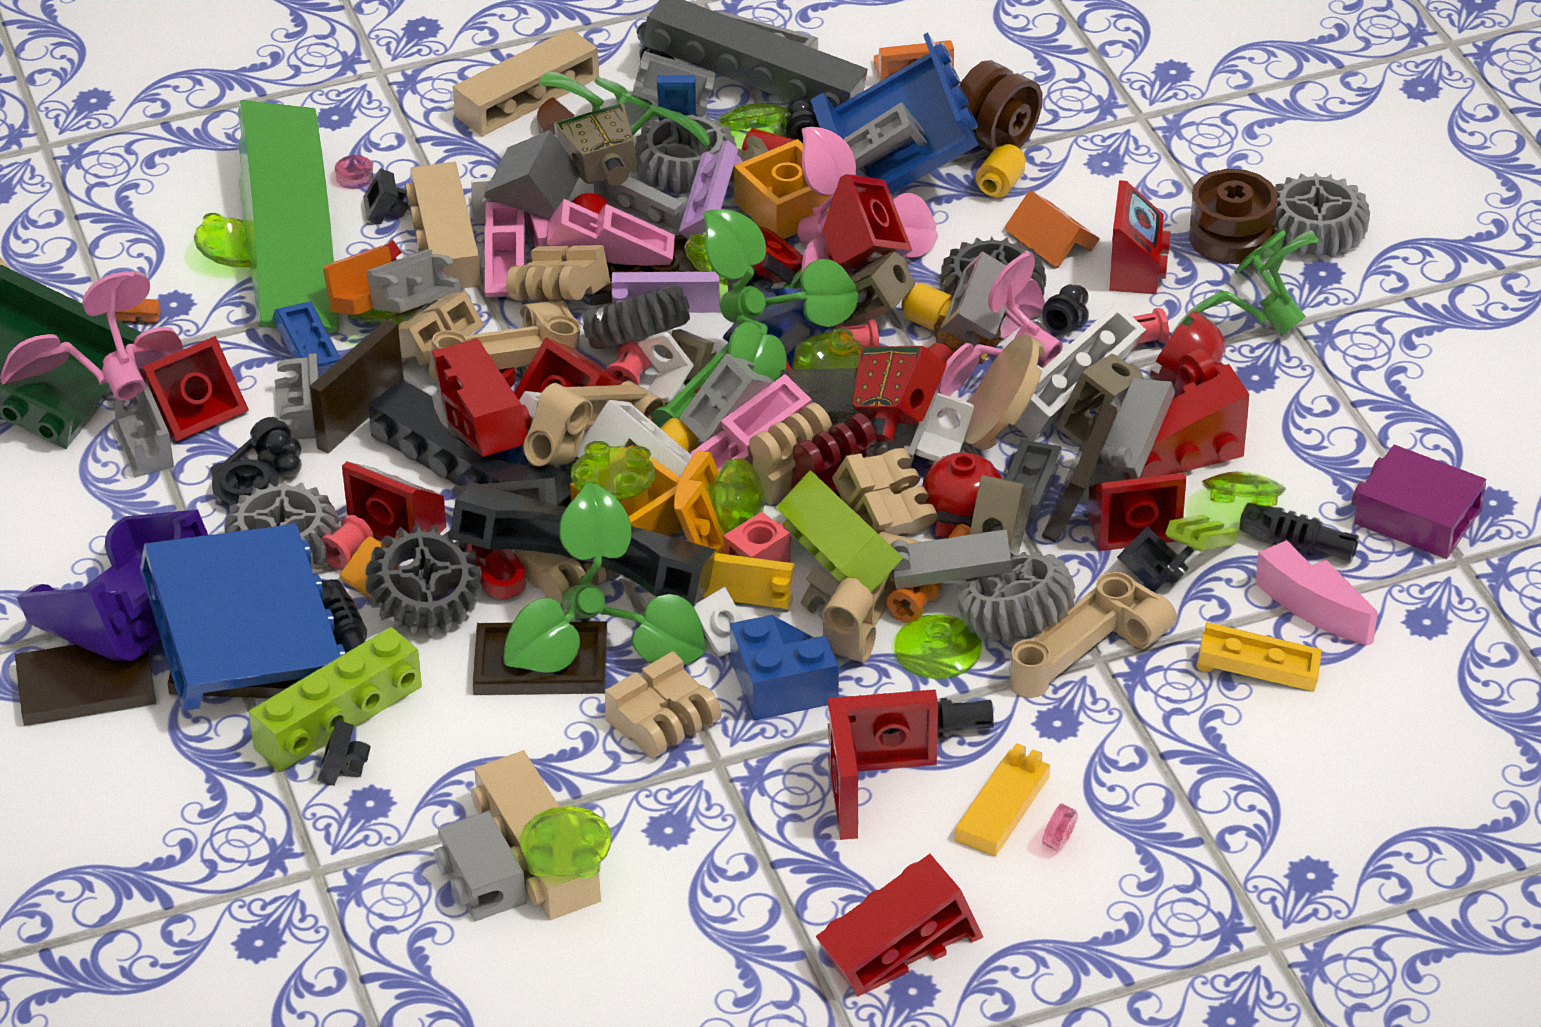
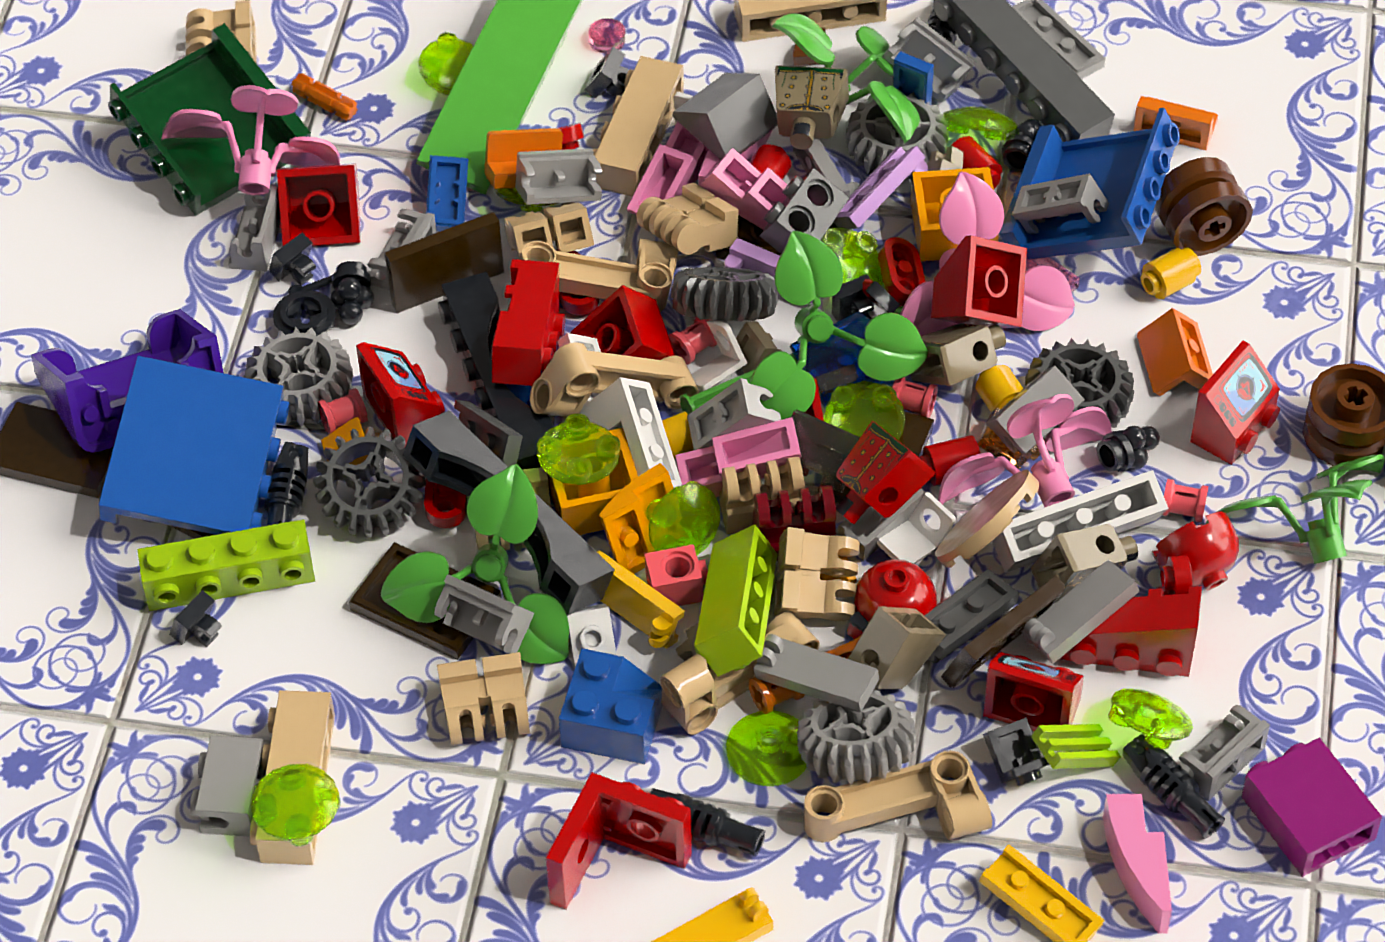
camera: 30 degrees right, 10 degrees up
none -> black tile [269,232,316,286]
none -> light grey hinge [434,574,534,654]
none -> dark grey brick [760,168,849,254]
none -> light grey hinge [1177,704,1270,801]

